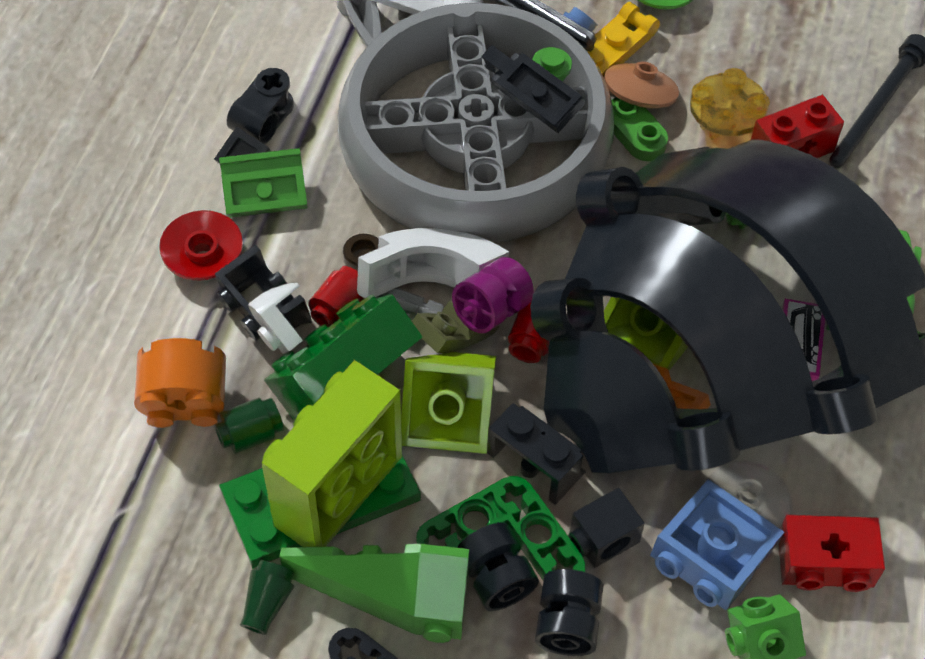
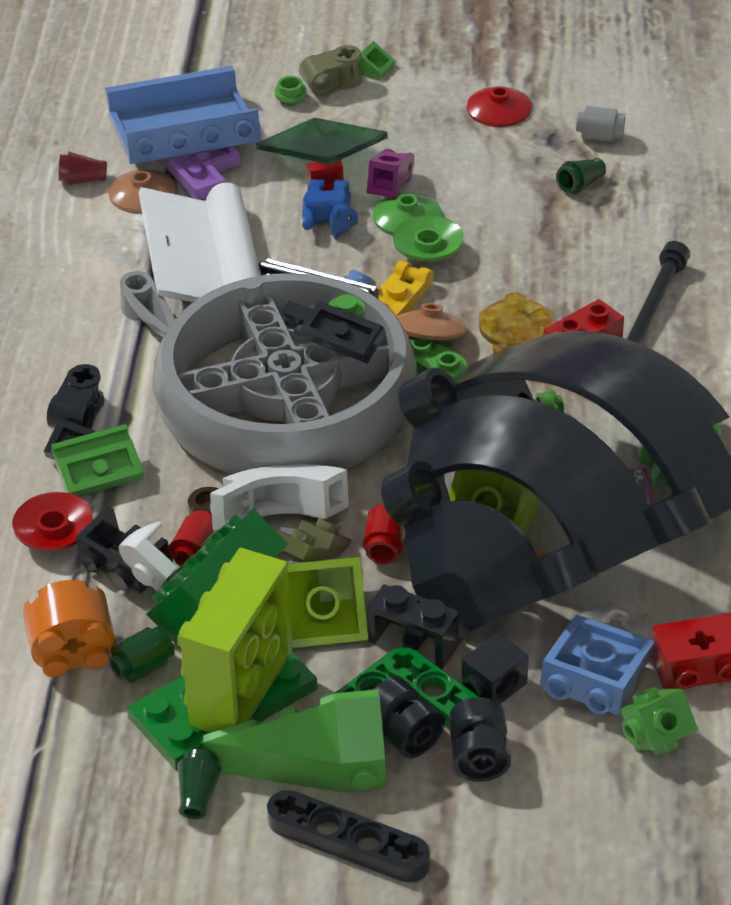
camera: 10 degrees left, 15 degrees down
magenta wheel [452,257,534,333] -> none

